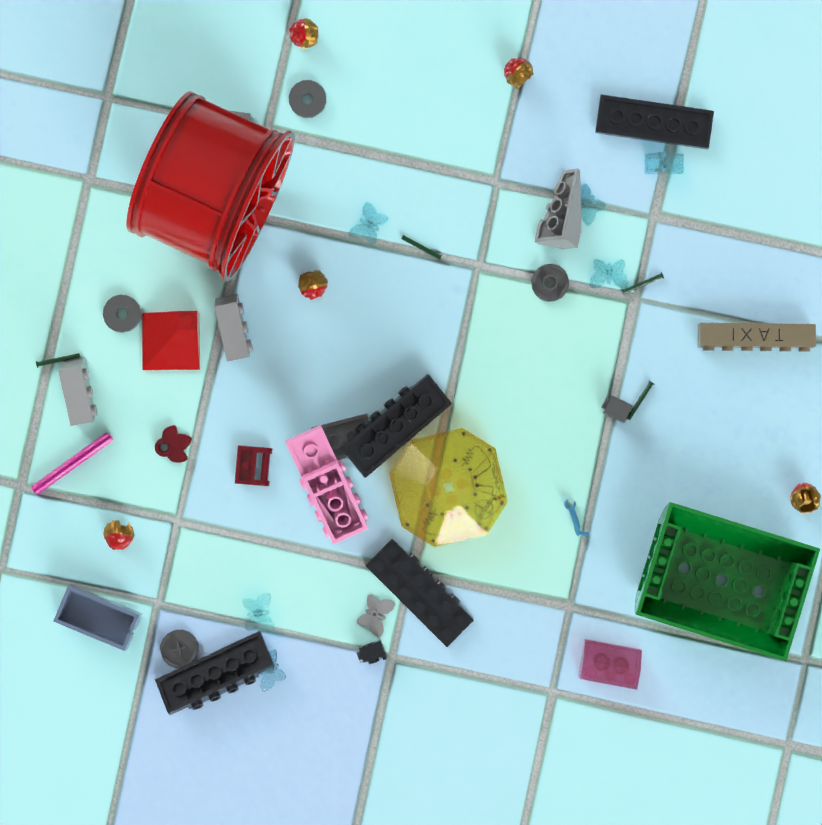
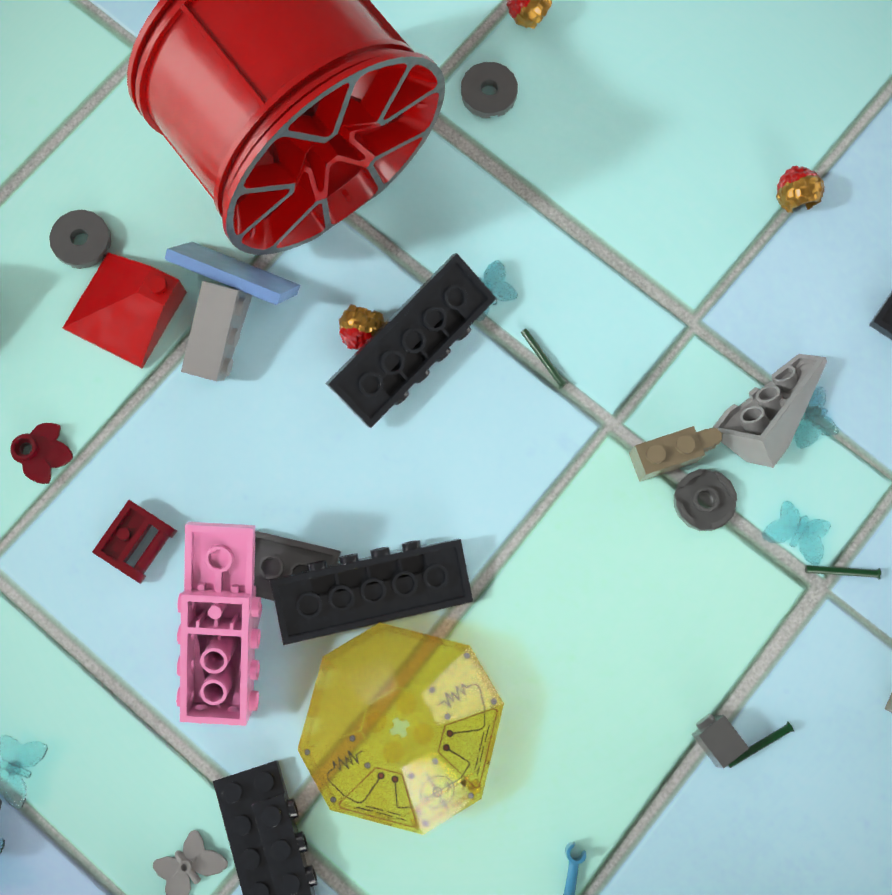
camera: 20 degrees right, 10 degrees down
none -> medium blue tile [165,242,300,305]
none -> black plate [325,253,497,428]
none -> dark tan hinge [629,426,723,482]

